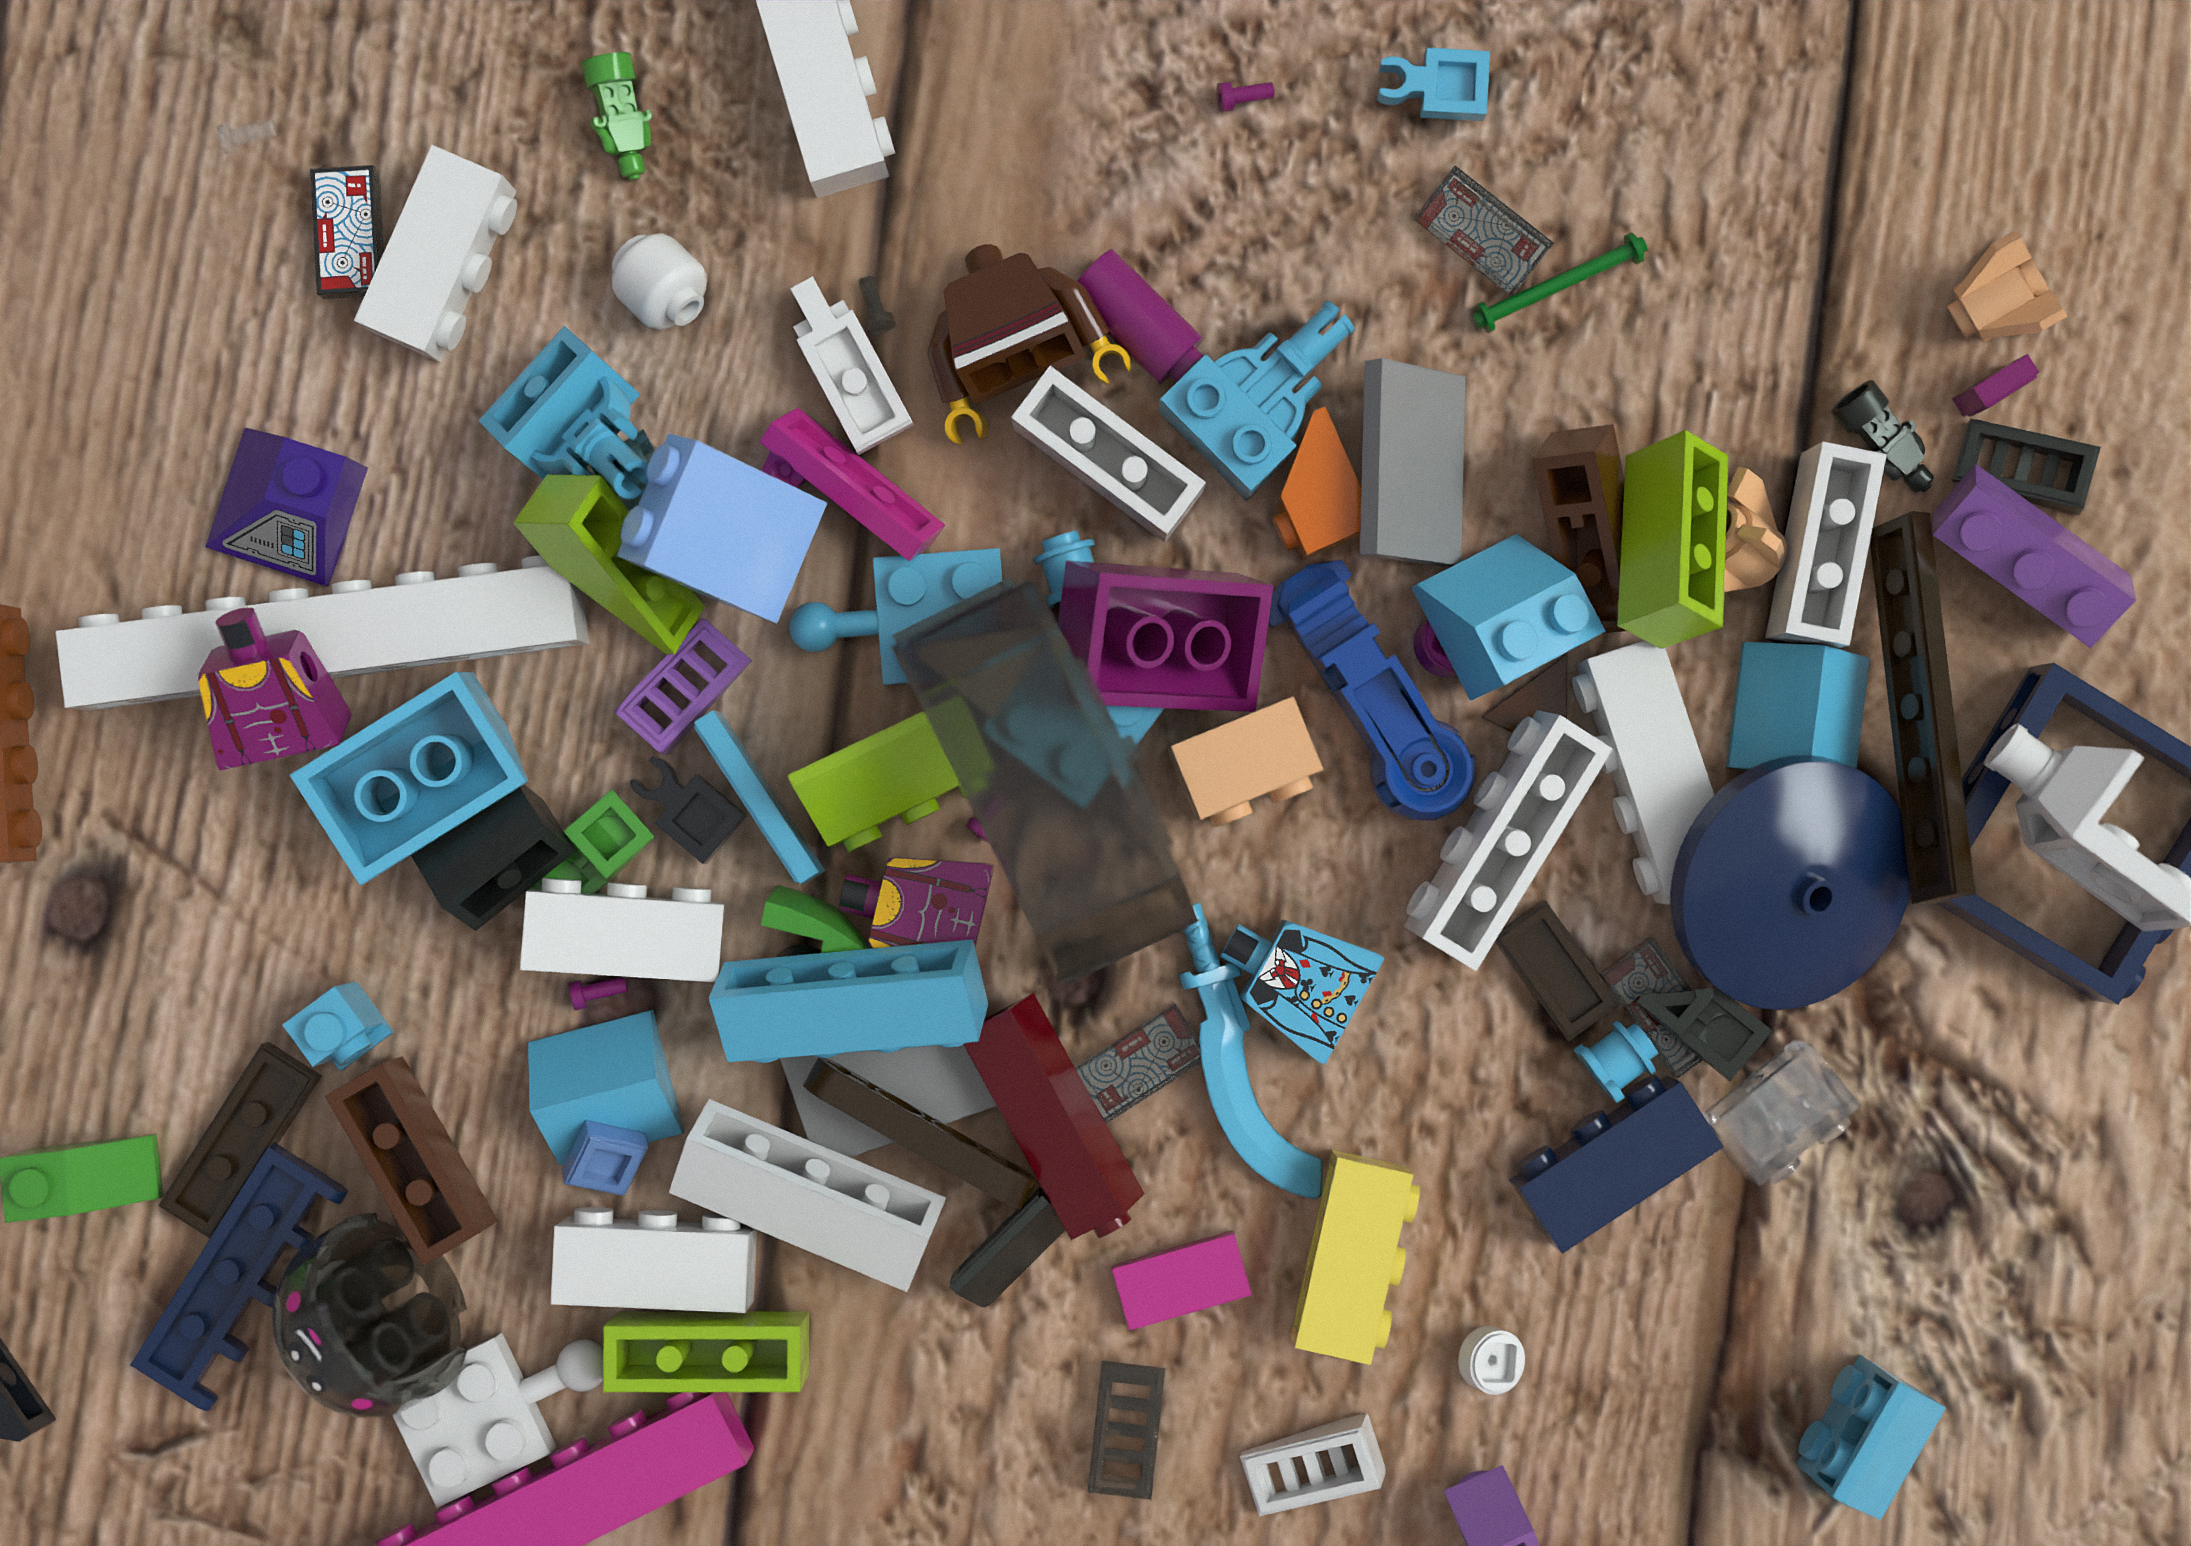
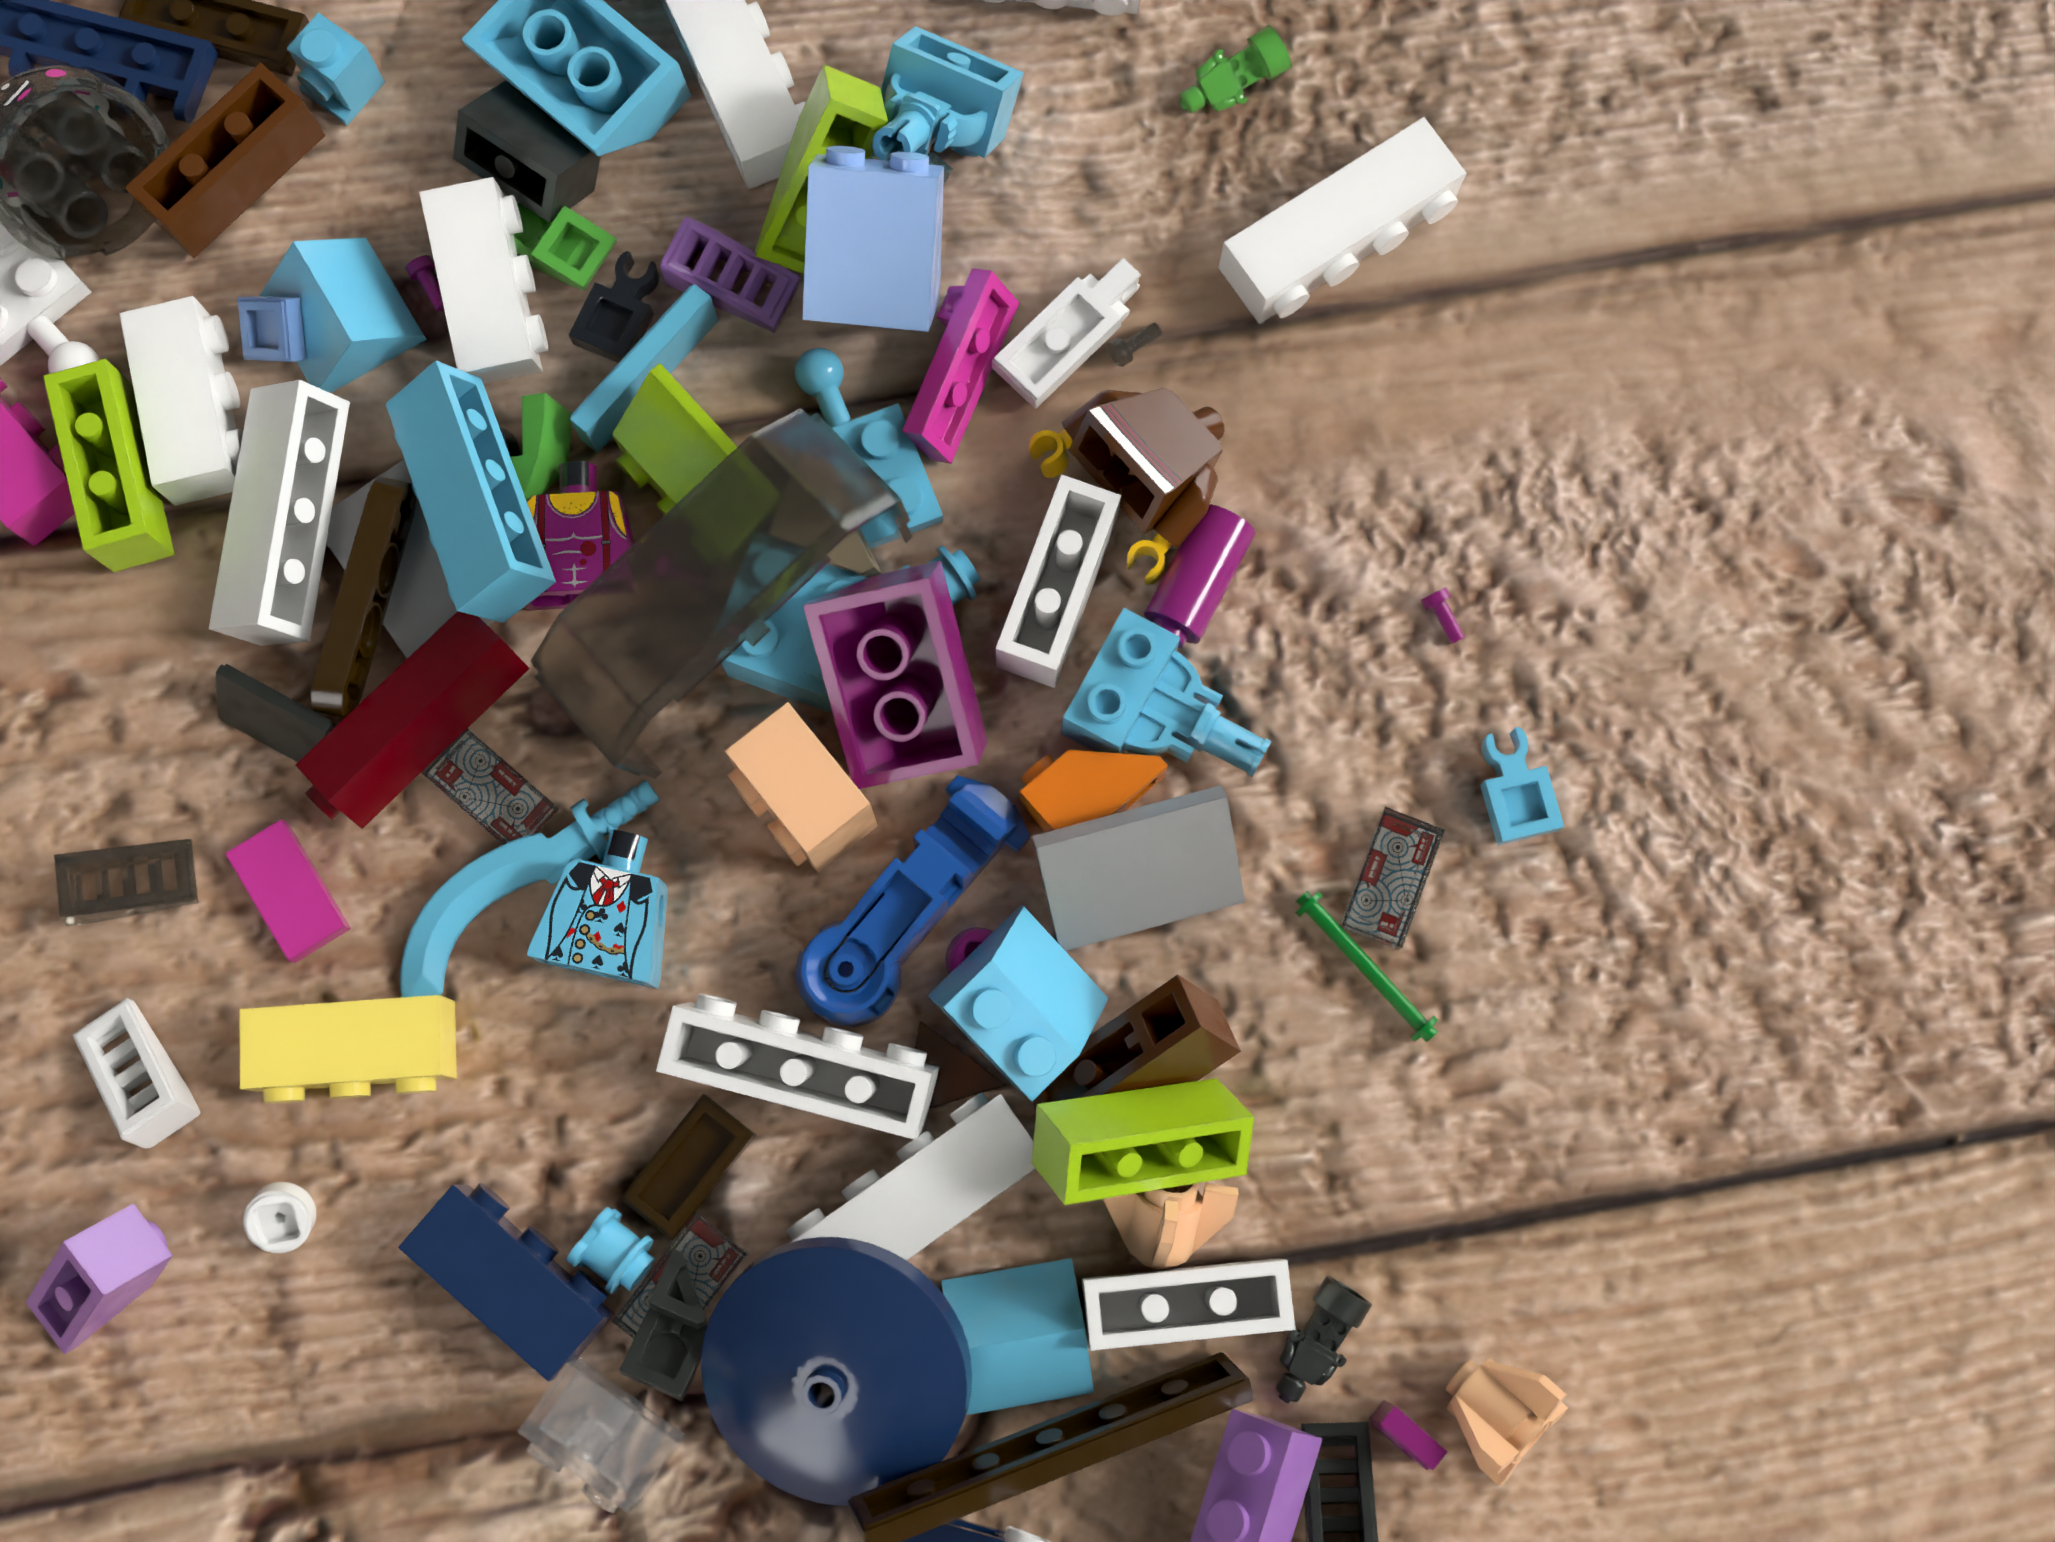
camera: 70 degrees right, 10 degrees down
white head [612,233,707,330] -> none

